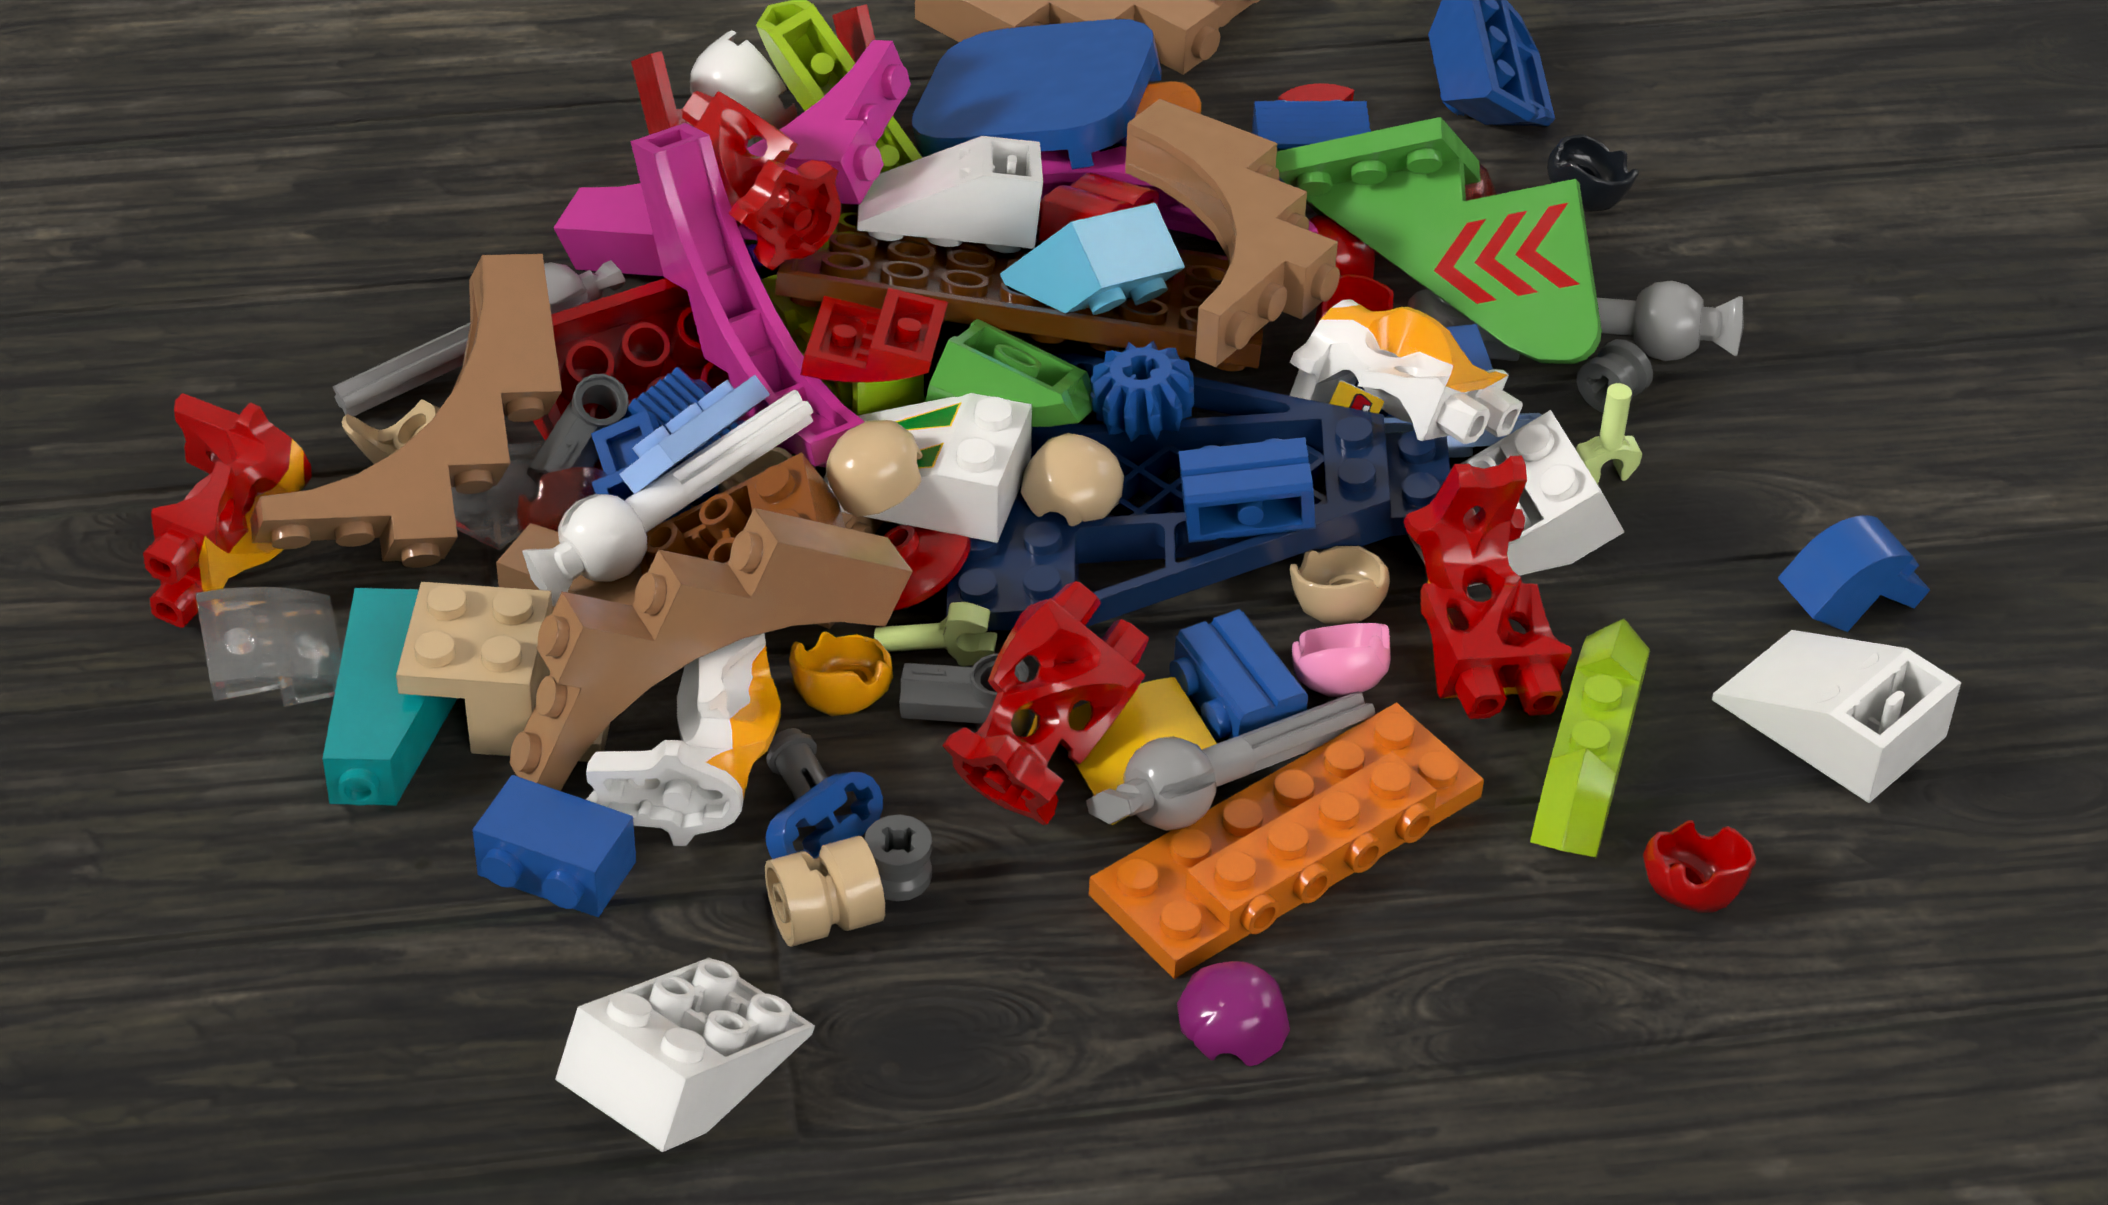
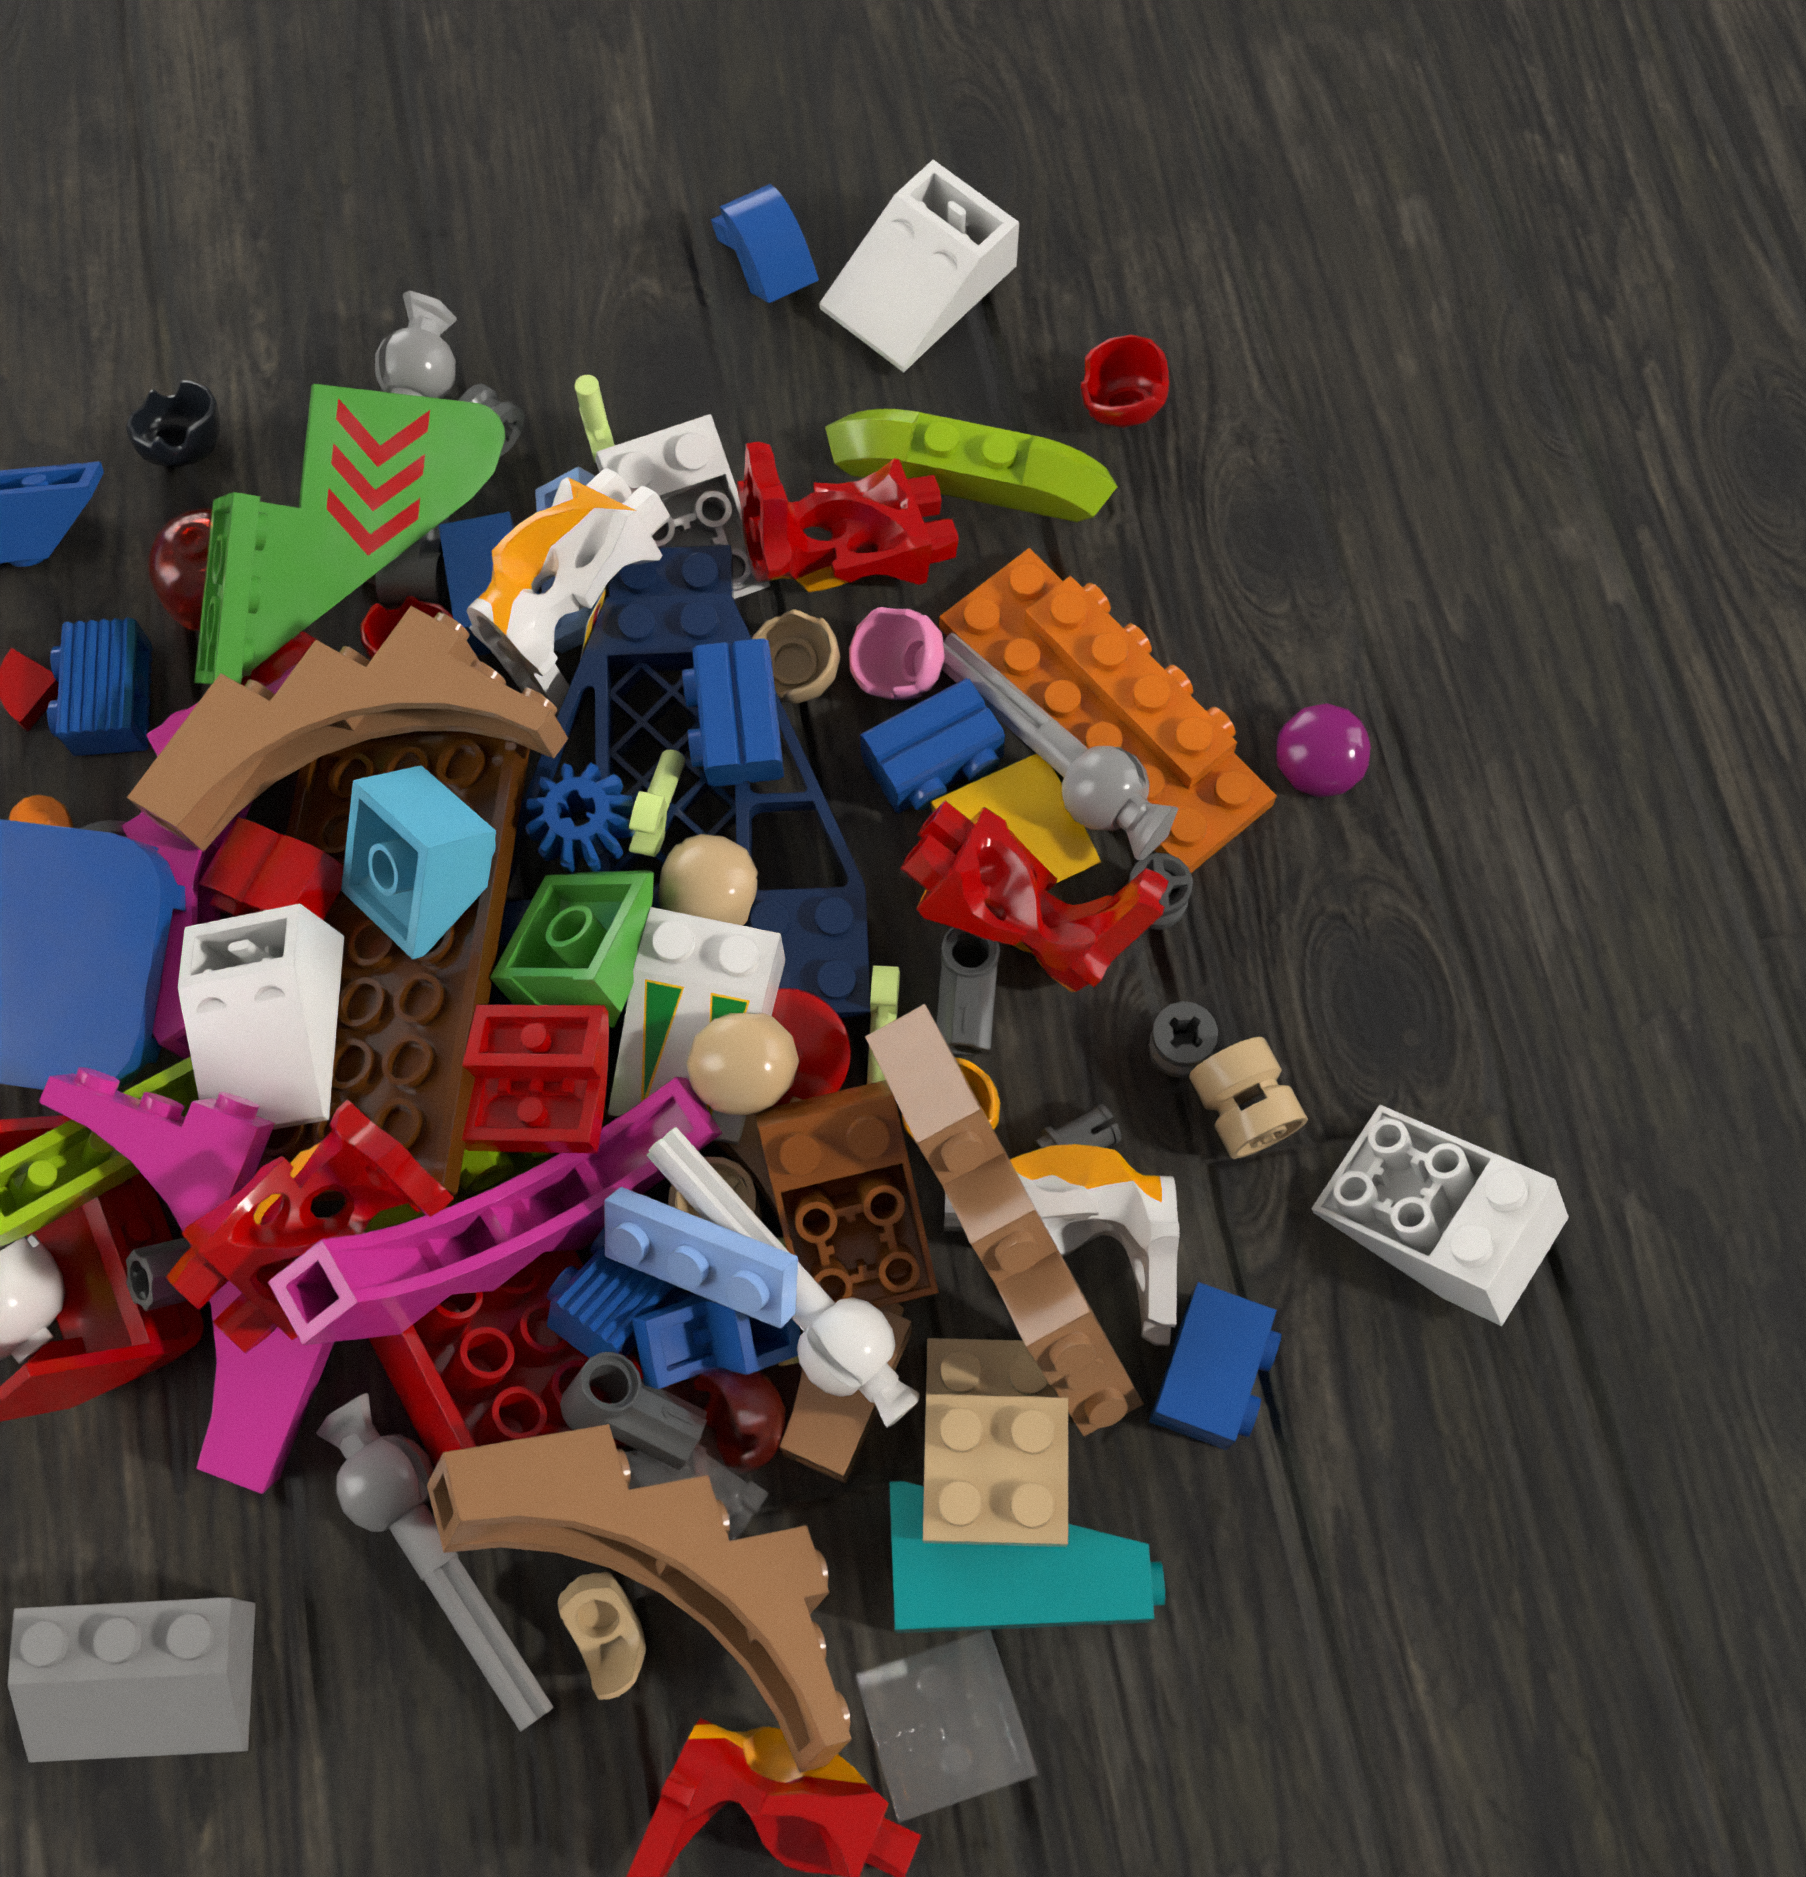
camera: 90 degrees left, 25 degrees up
blue beam [766,772,883,859] -> none
none -> light grey slope [7,1597,255,1762]
none -> yellowish green bar [629,749,686,857]
none -> dark grey wheel [1129,853,1193,930]

